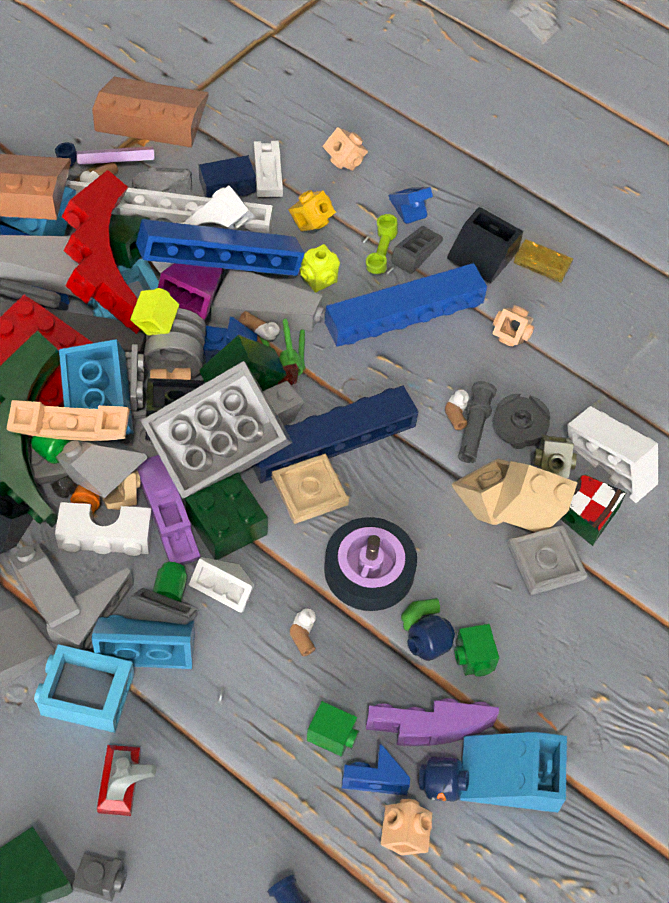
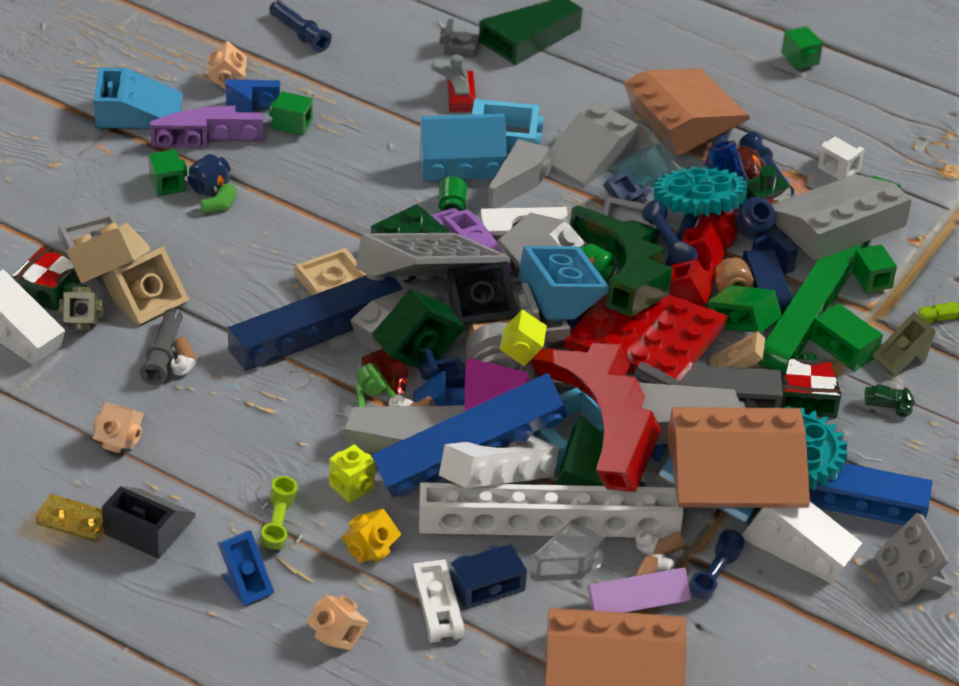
camera: 175 degrees right, 15 degrees down
light nougat slope [7,400,130,441] -> none
light grey slope [8,543,80,629] -> none
dark grey slope [125,588,199,624] -> none
white slope [189,557,254,613] -> none
arm [289,608,316,656] -> none
blue brick [324,263,487,347] -> none
wheel [324,517,417,611] -> none
dark grey slope [391,226,443,274] -> none
dark blue head [419,757,469,802] -> none
dark grey plate [492,394,550,449] -> none

